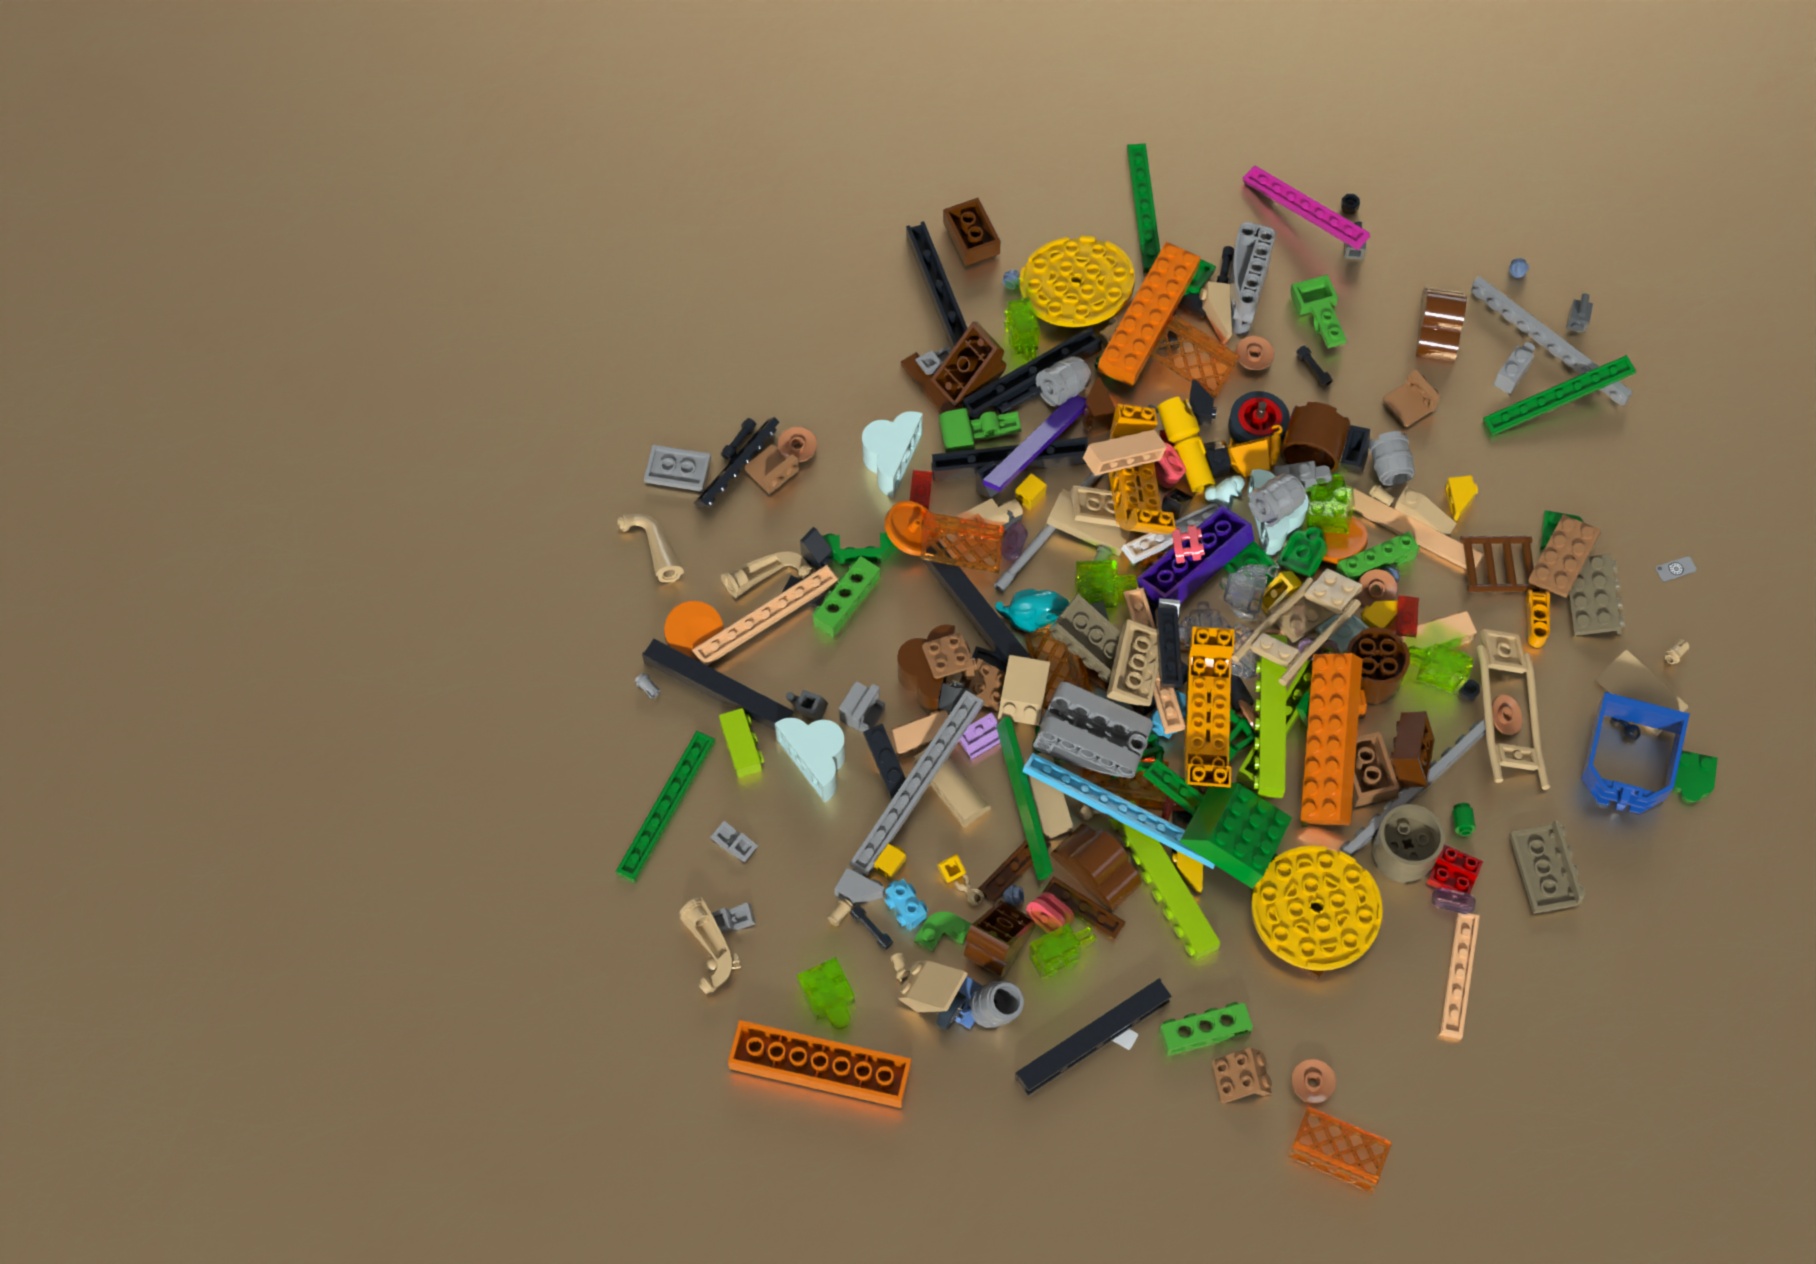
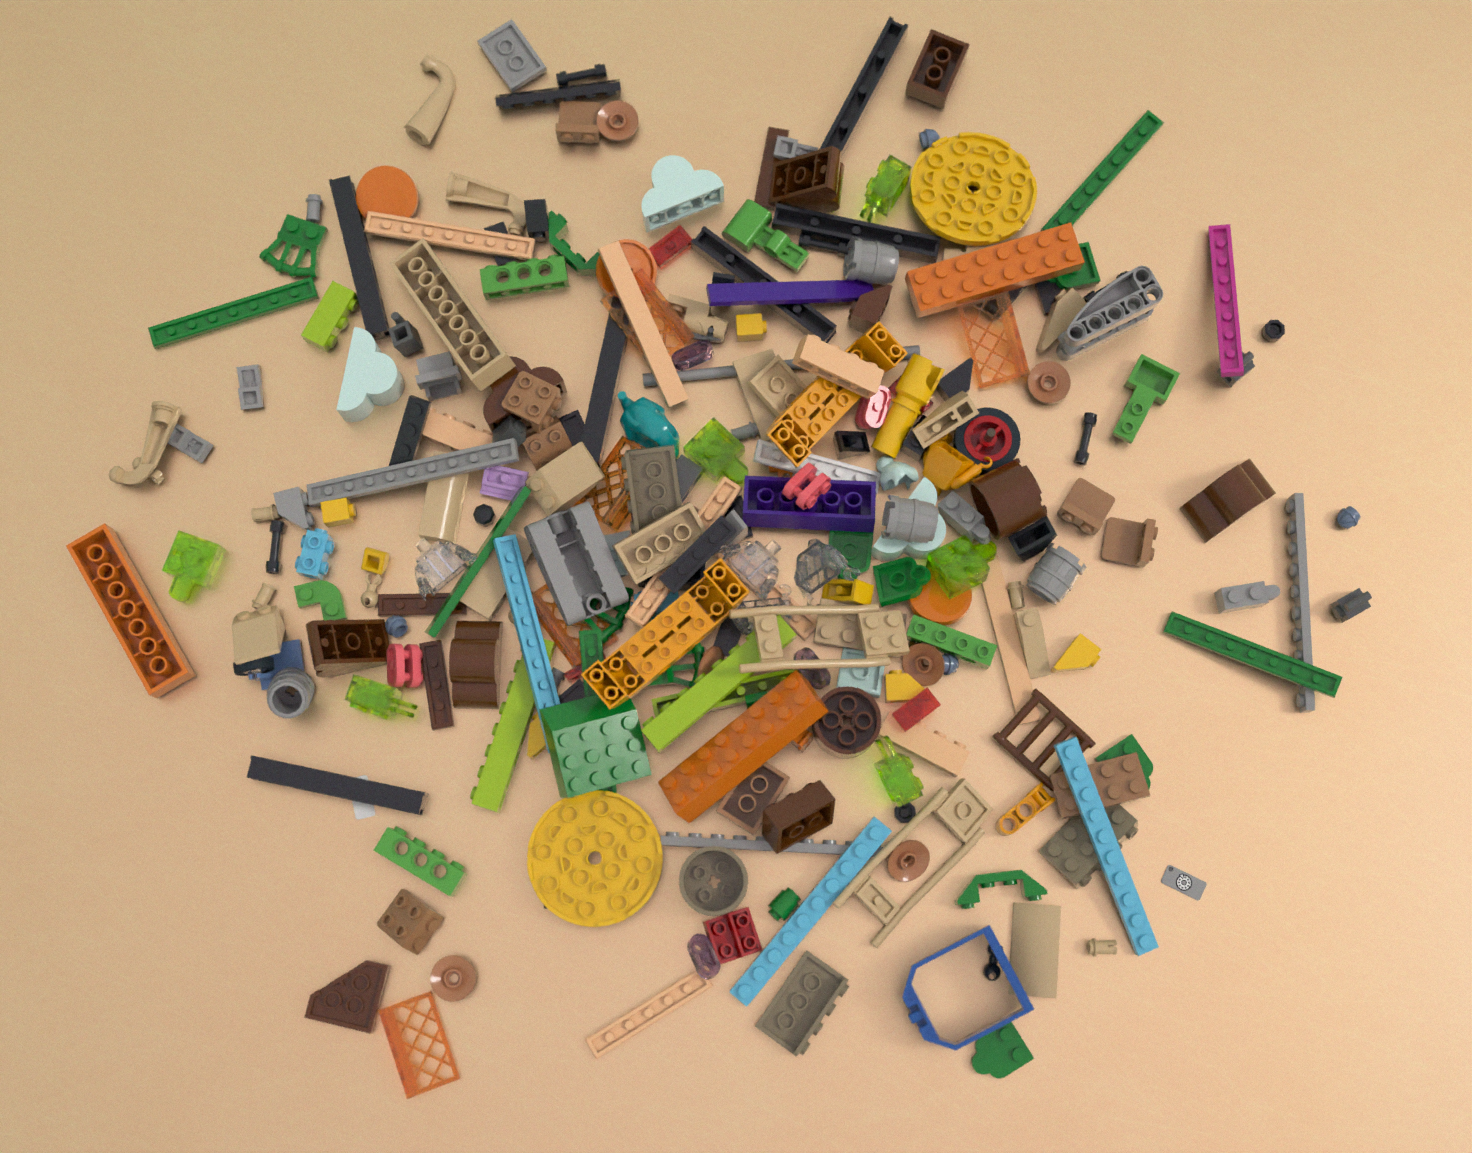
camera: 45 degrees right, 15 degrees up
none -> green plate [259,214,328,278]
none -> reddish brown plate [304,960,390,1034]
none -> tan brick [389,238,516,391]
none -> clear torso [415,538,477,601]
none -> black tile [473,504,496,527]
none -> light nougat tile [598,241,689,408]
none -> medium azure plate [729,816,892,1007]
none -> tan slope [912,390,979,449]
none -> green slope [955,870,1048,909]
none -> medium azure plate [1053,737,1159,956]
none -> medium nougat bracket [1057,478,1115,535]

